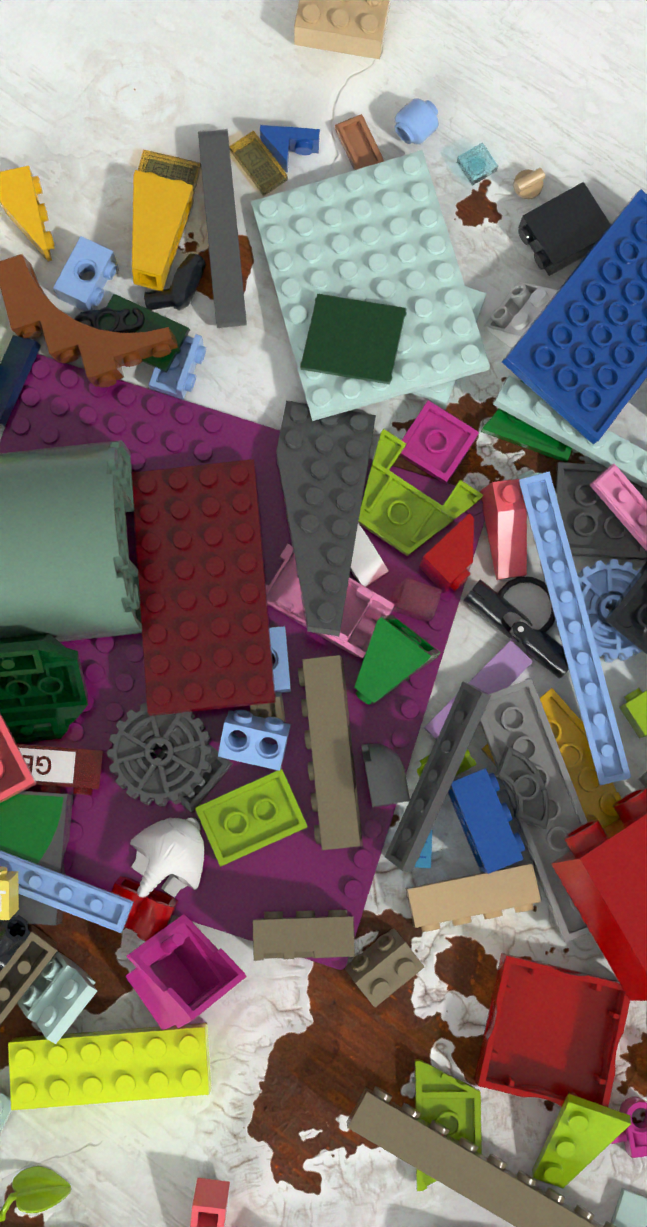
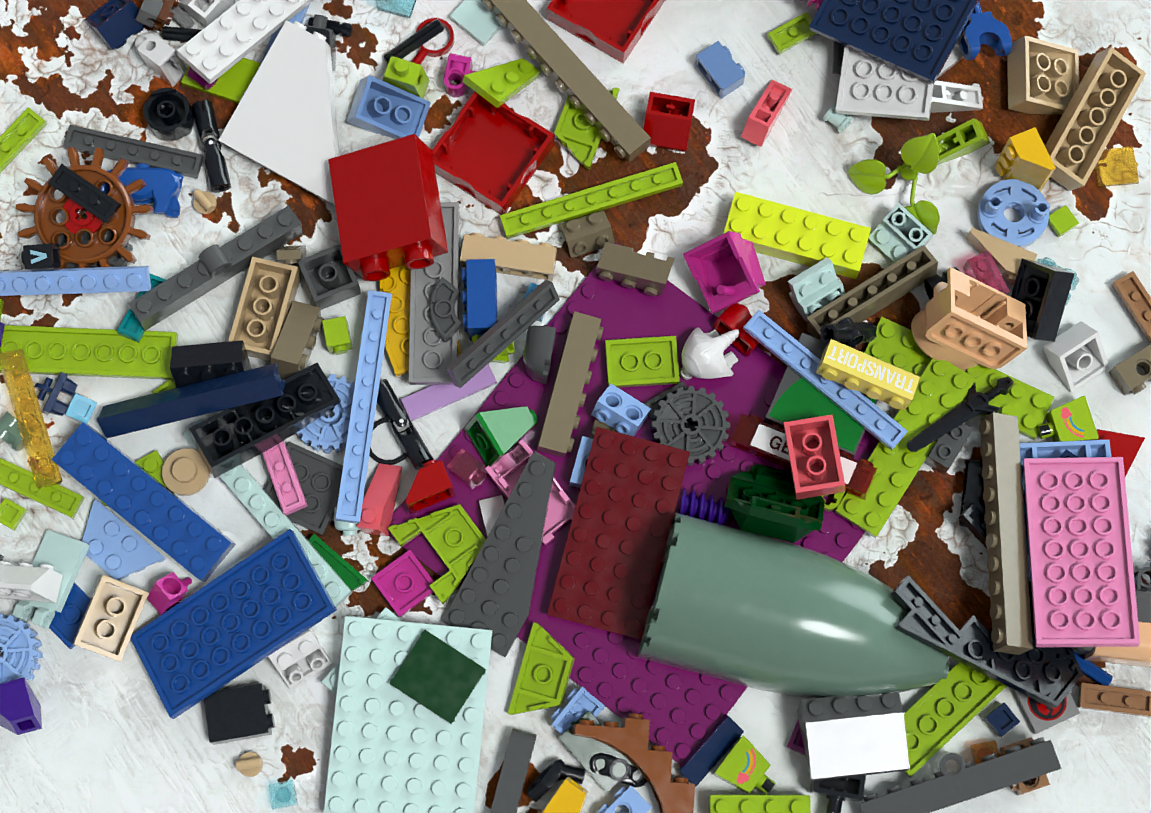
camera: 155 degrees left, 5 degrees down
none -> lime plate [500,162,683,239]
none -> lime wing [507,622,575,715]
none -> red slope [643,92,695,152]
none -> dark purple piece [679,488,730,525]

